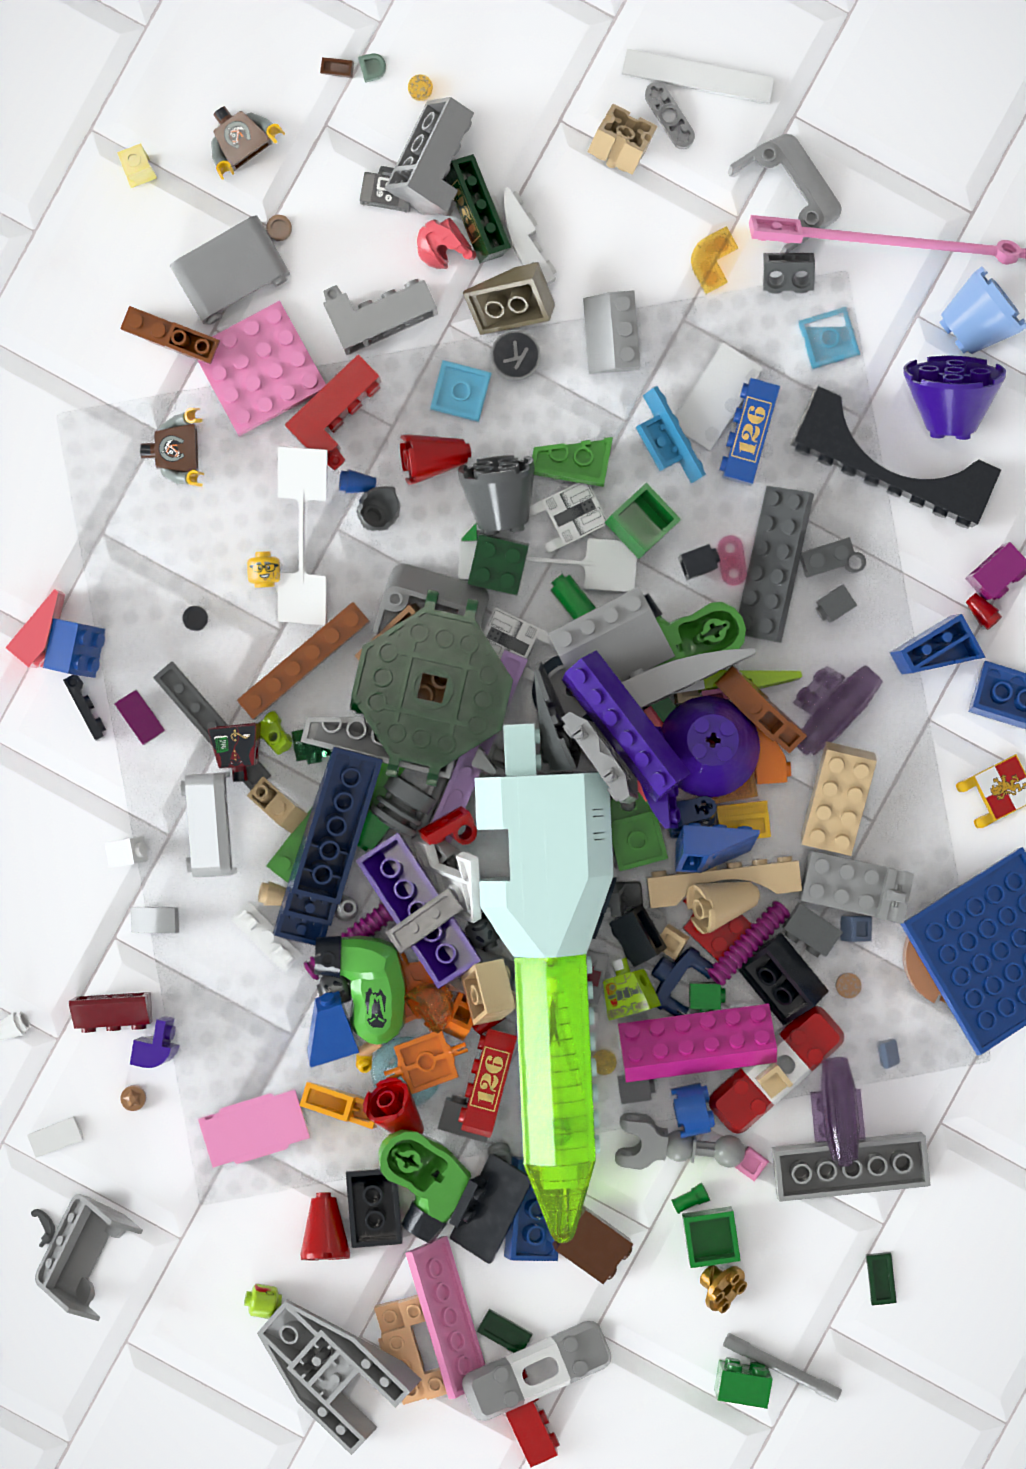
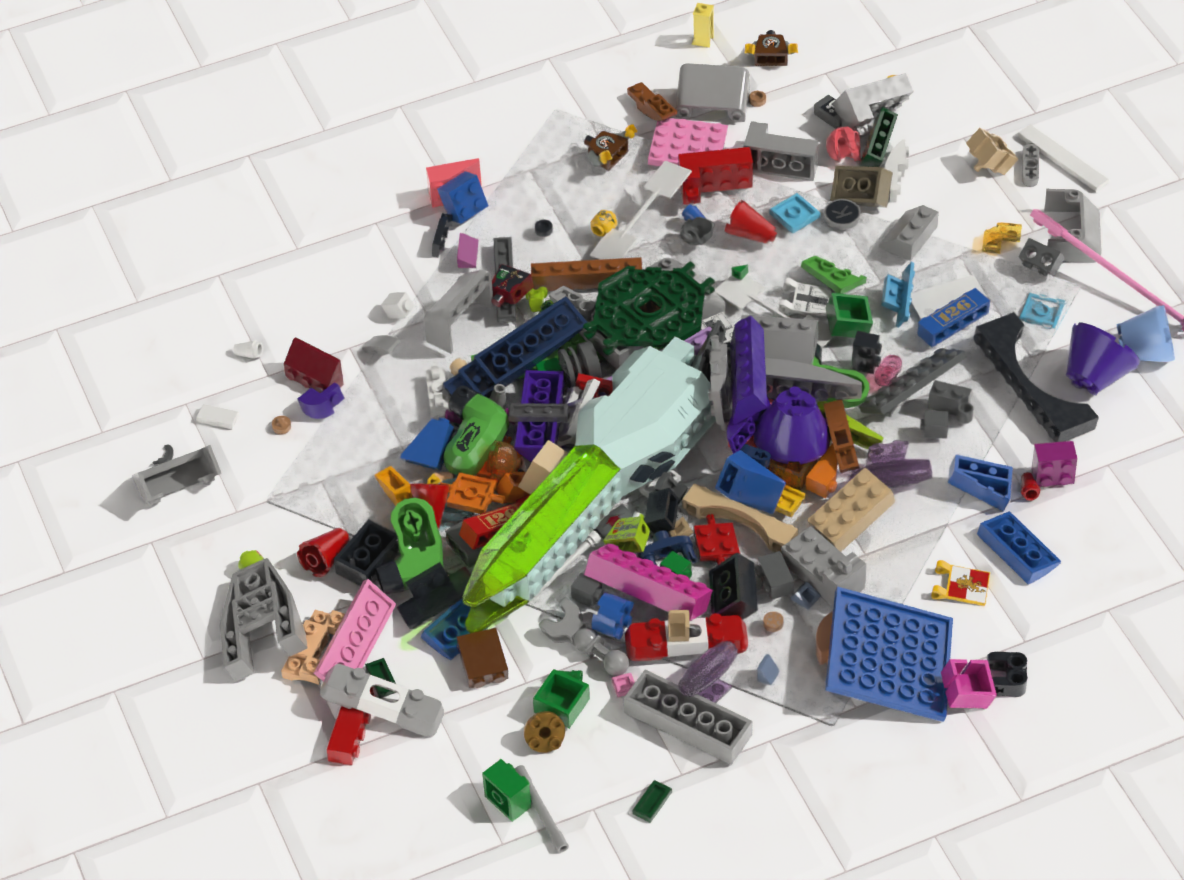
camera: 35 degrees right, 40 degrees down
bright pink piece [198,1089,310,1168] -> none
tan slope [247,777,308,833] -> none
reddish brown piece [320,57,354,78] -> none
sand green tile [358,53,386,83] -> none
dark grey cone [458,455,535,535] -> none
dark green brick [468,532,529,596] -> none
clear yellow tile [592,1049,617,1075] -> none
bright green plate [610,792,669,871] -> none
tan cone [686,882,760,934] -> none
magenta piece [708,901,790,986] -> none

